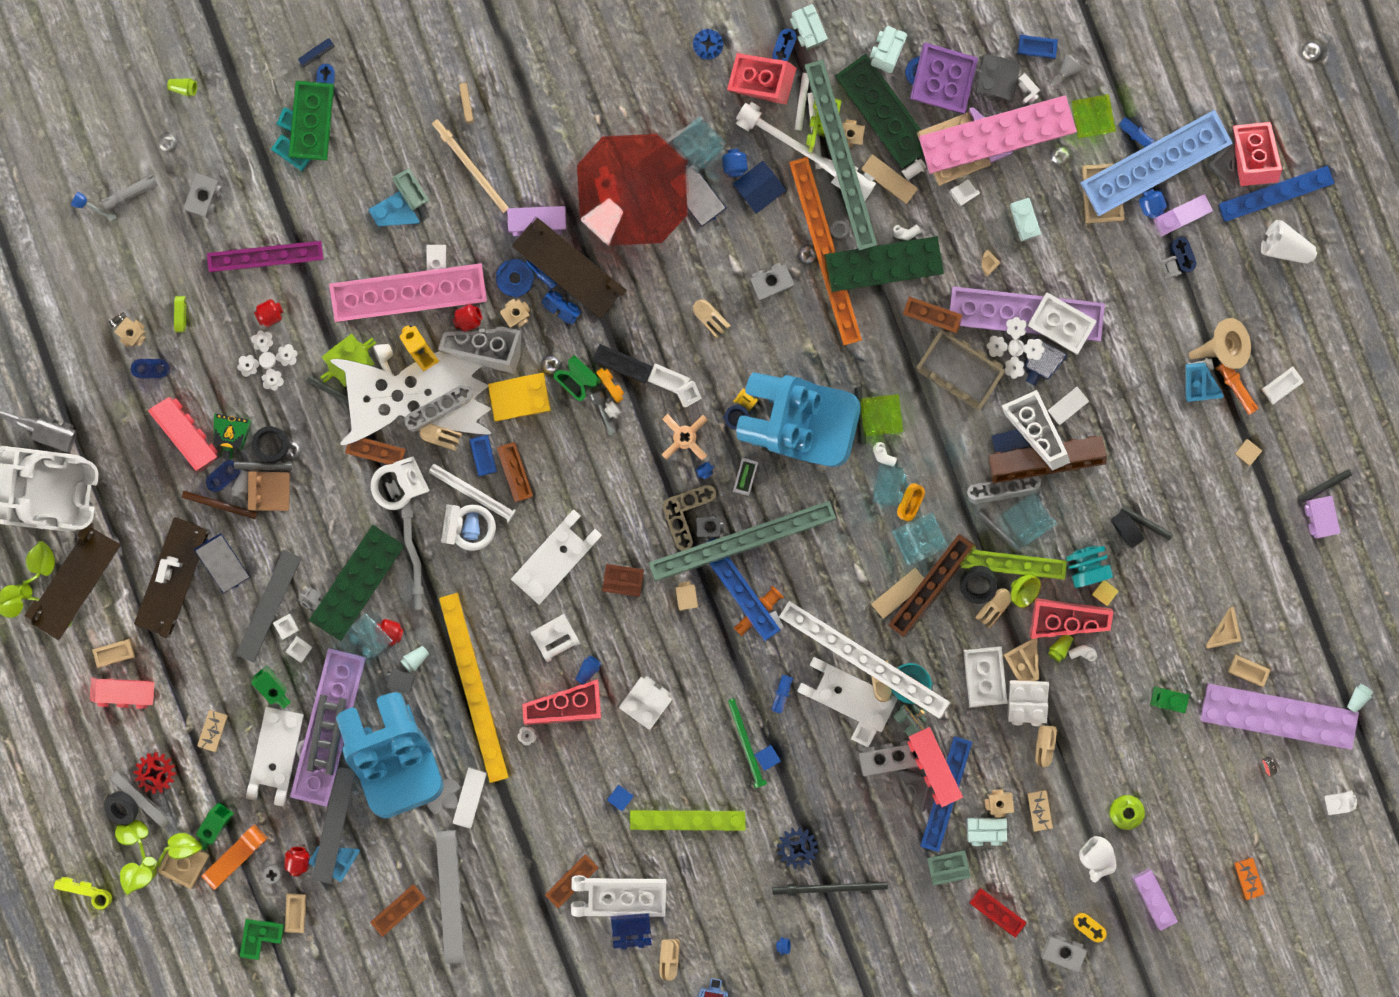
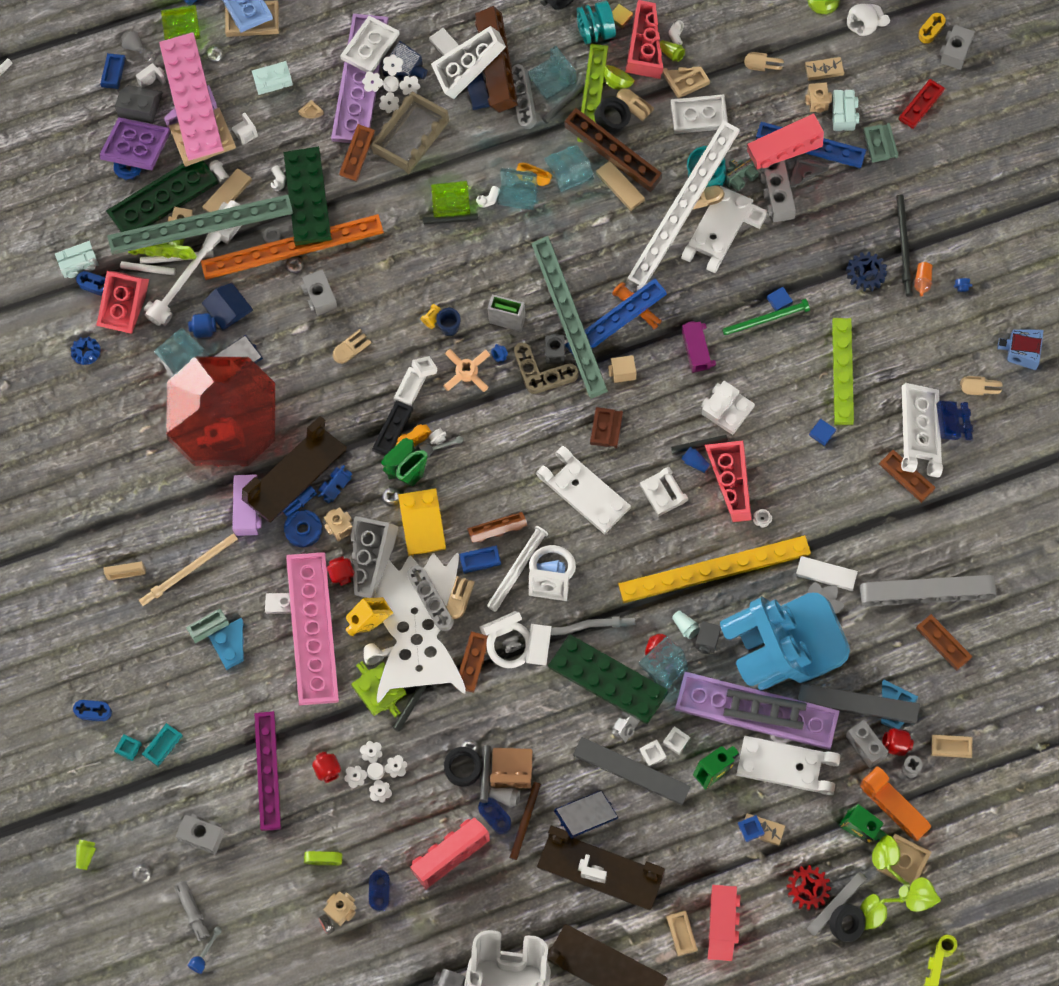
camera: 80 degrees left, 20 degrees down
torso [213,413,253,459] -> none
green plate [240,918,284,960] -> none
green tile [289,80,334,161] -> none
dark blue tile [298,38,335,68] -> none
dark azure piece [736,372,860,467] -> none
blue axle [772,674,794,713] -> none
light aqua brick [870,26,907,73] -> none
white plate [1007,680,1049,726] -> none
none -> white tile [526,624,552,665]
none -> pearl dark grey bar [671,434,728,454]
none -> magenta brick [682,321,716,373]
none -> blue tile [737,815,765,842]
none -> light grey brick [846,720,889,769]
none -> piece [913,262,933,296]

